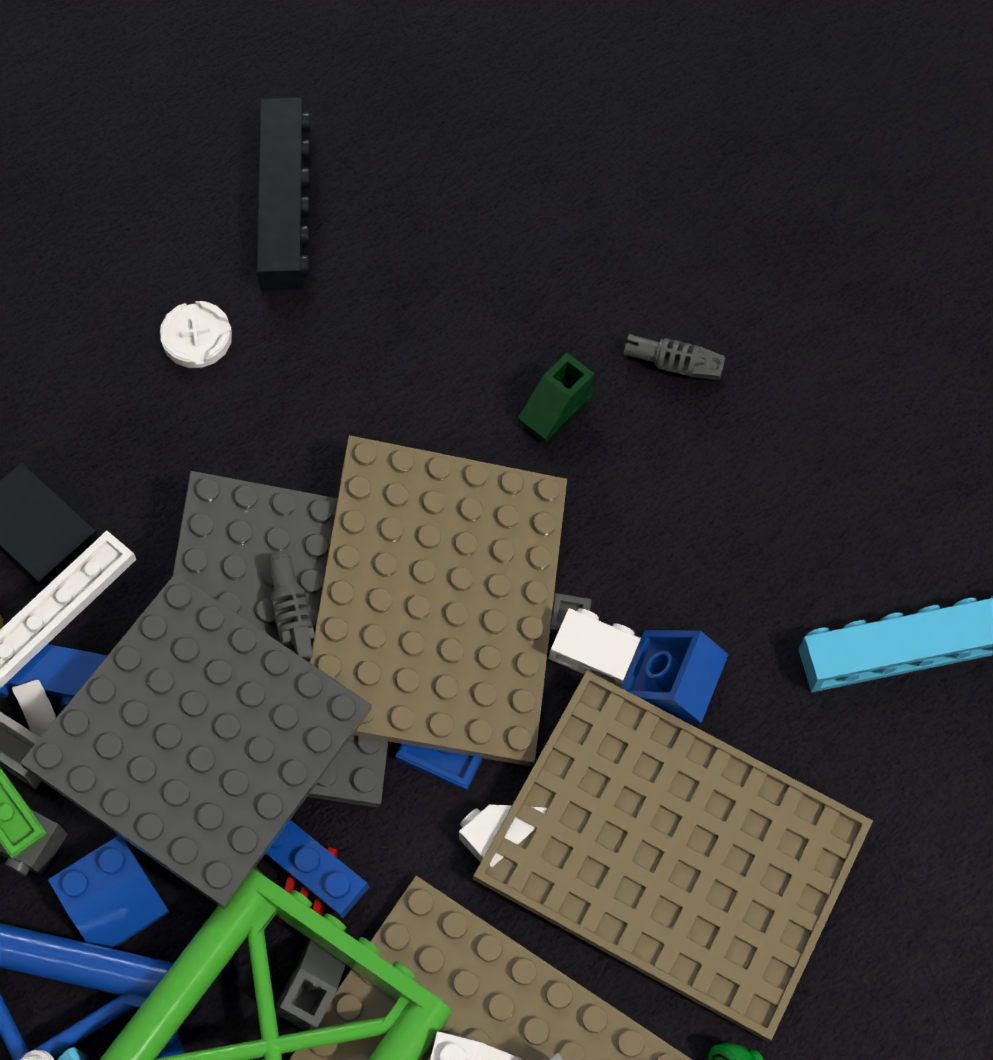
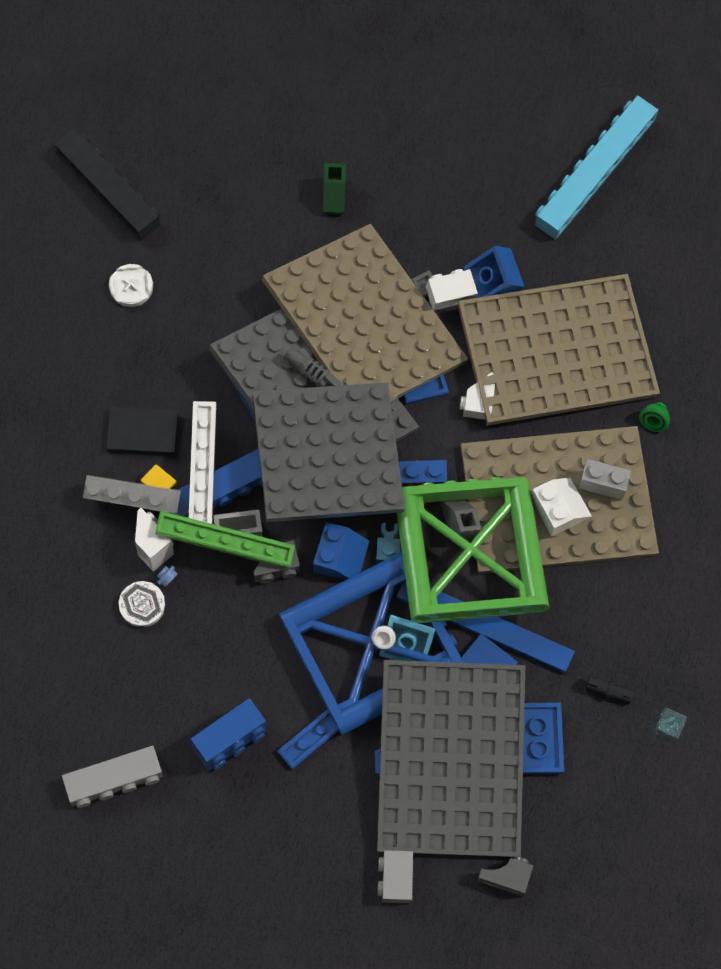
camera: 45 degrees left, 5 degrees up
white sticker [12,680,56,737] -> none
dark grey hinge [624,334,725,380] -> none
none -> medium azure plate [376,523,400,562]

